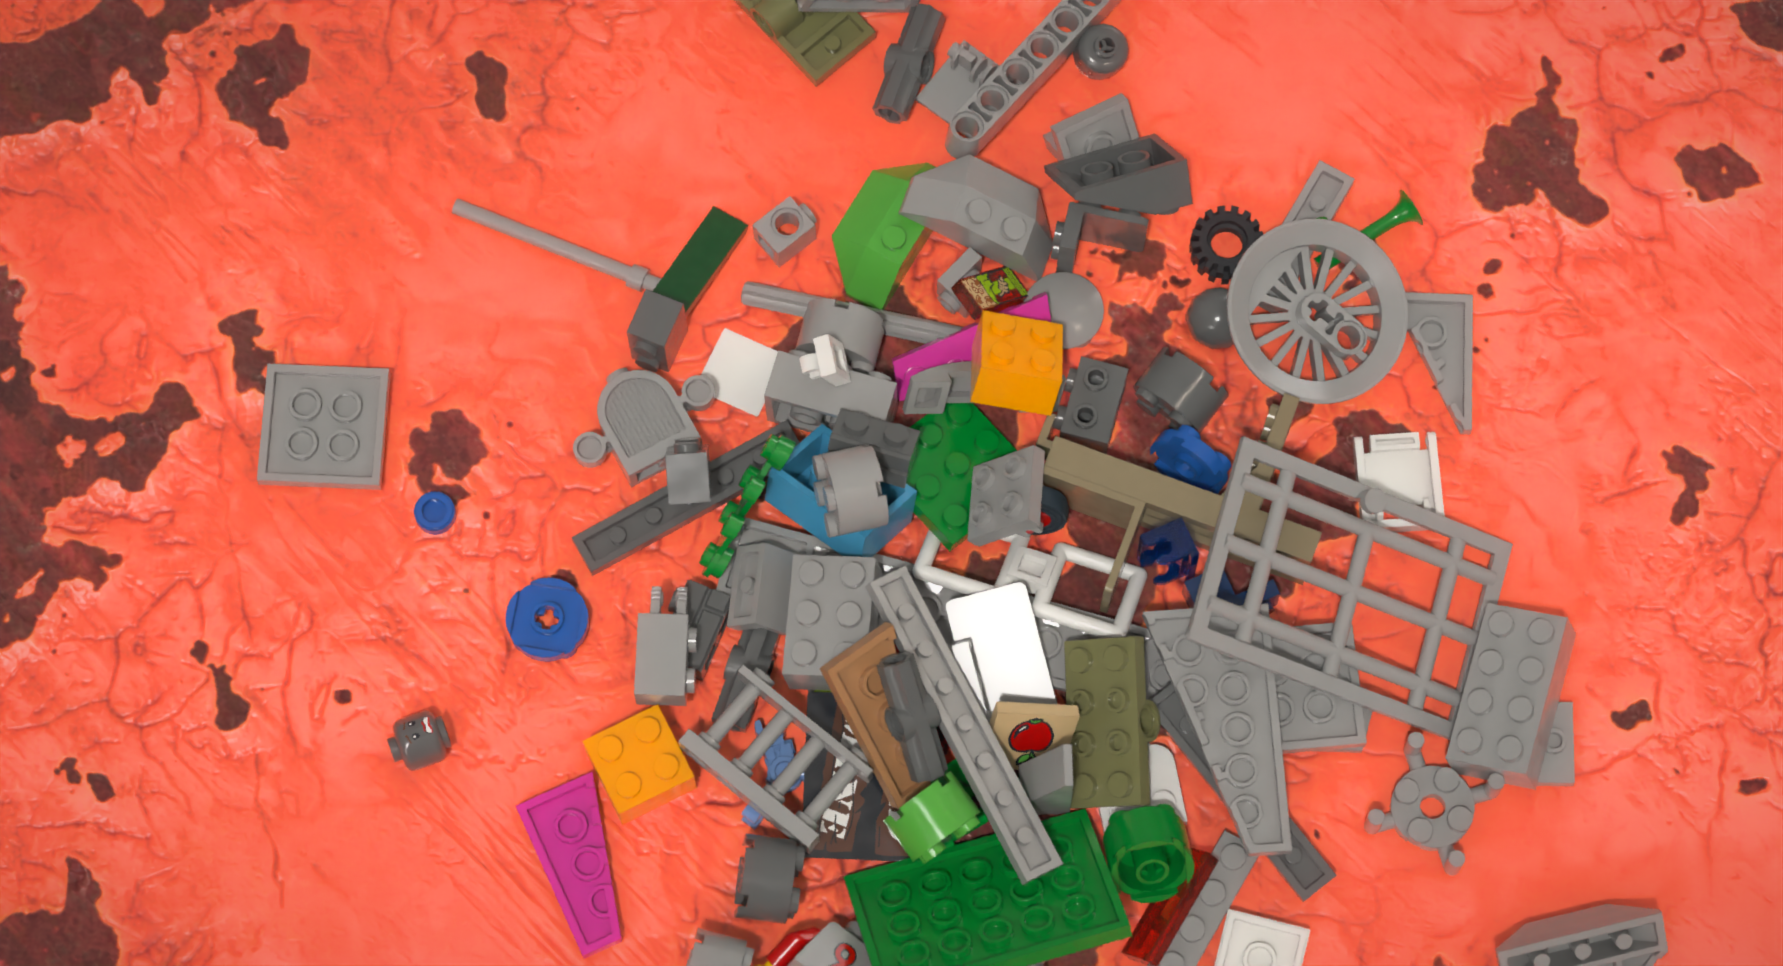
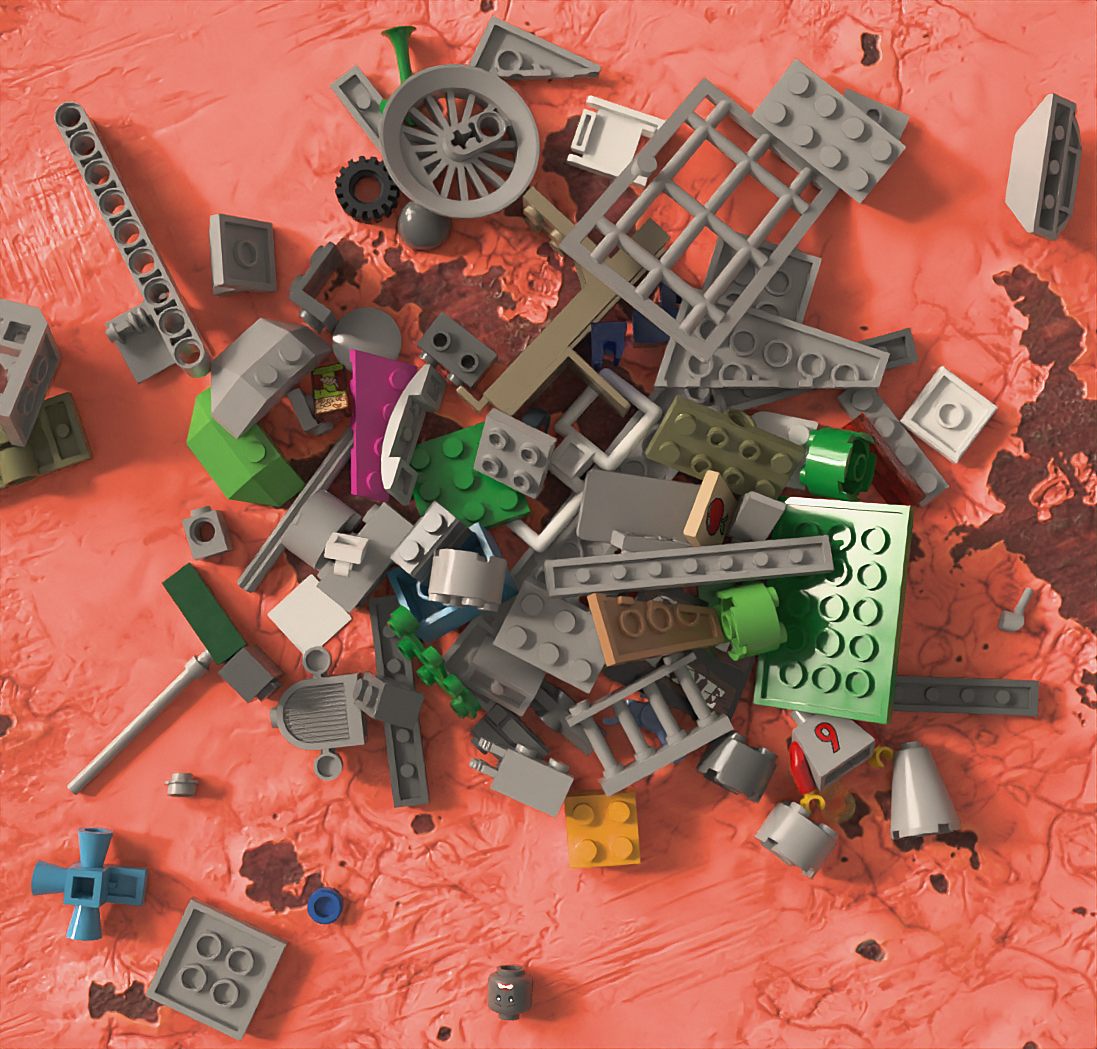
camera: 70 degrees left, 15 degrees up
blue plate [506,578,589,662] -> none
dark pink wing [516,772,622,959] -> none
dark grey piece [872,3,945,124] -> none
dark grey piece [876,651,948,783] -> none
light orange brick [970,310,1063,416] -> none
dark grey slope [1044,133,1193,215] -> none
dark grey head [1073,24,1129,80] -> none
dark grey brick [1133,347,1229,434] -> none
blue plate [1150,425,1232,494] -> none
light grey plate [1364,732,1505,876] -> none
none -> dark azure brick [31,827,149,941]
none -> light grey plate [164,773,199,797]

